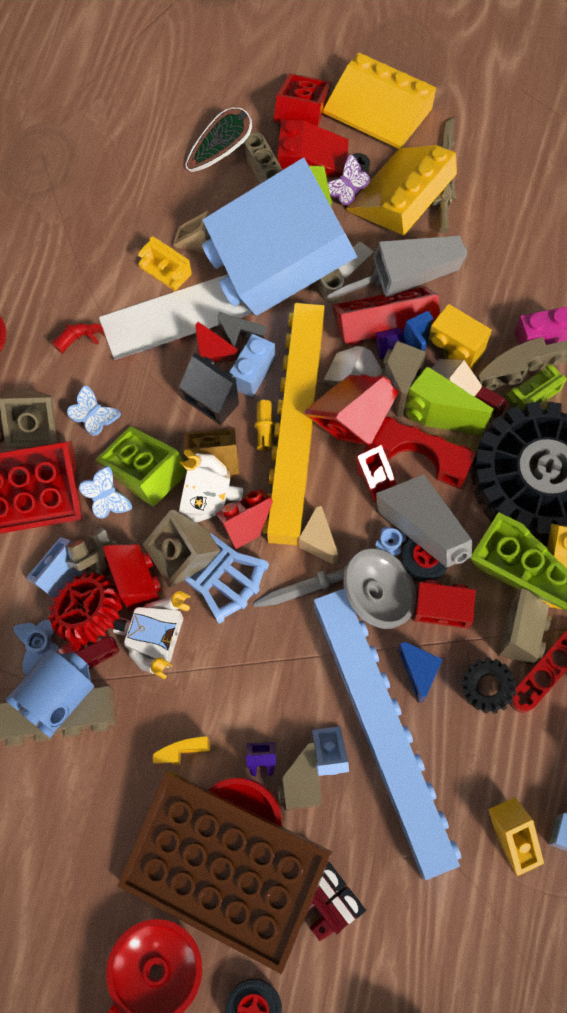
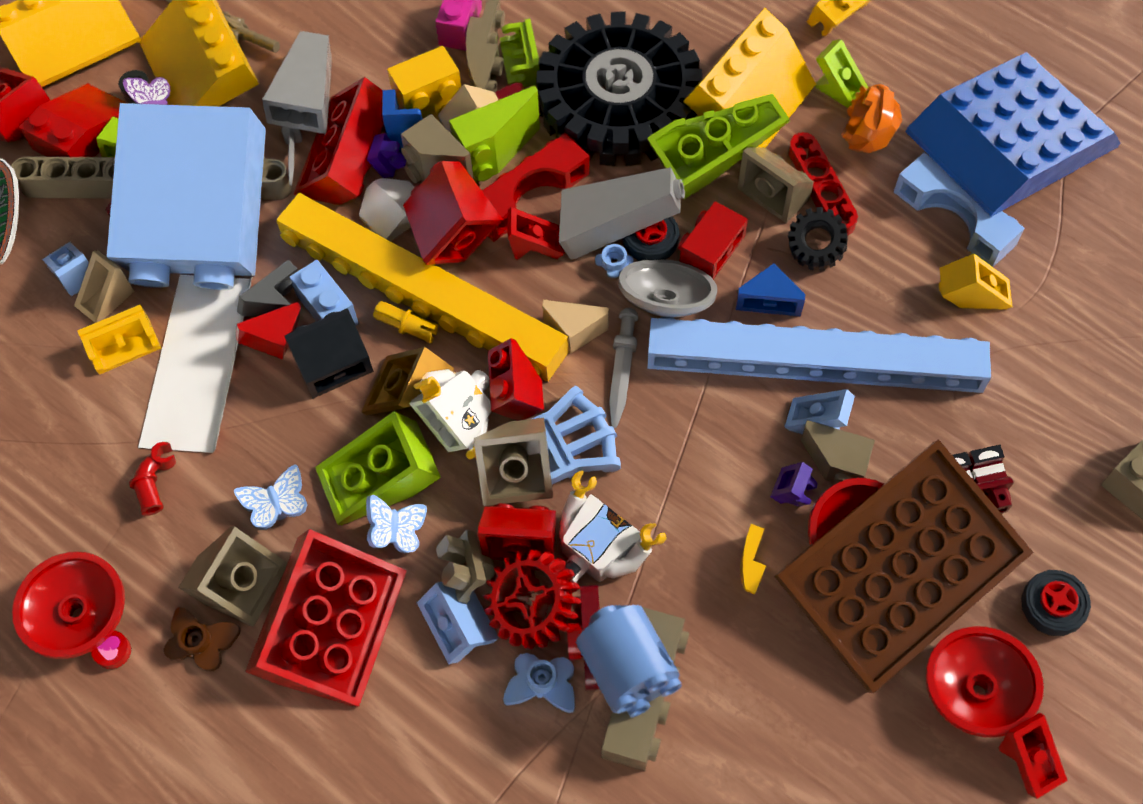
camera: 65 degrees left, 5 degrees down
none -> light blue slope [43,242,89,296]

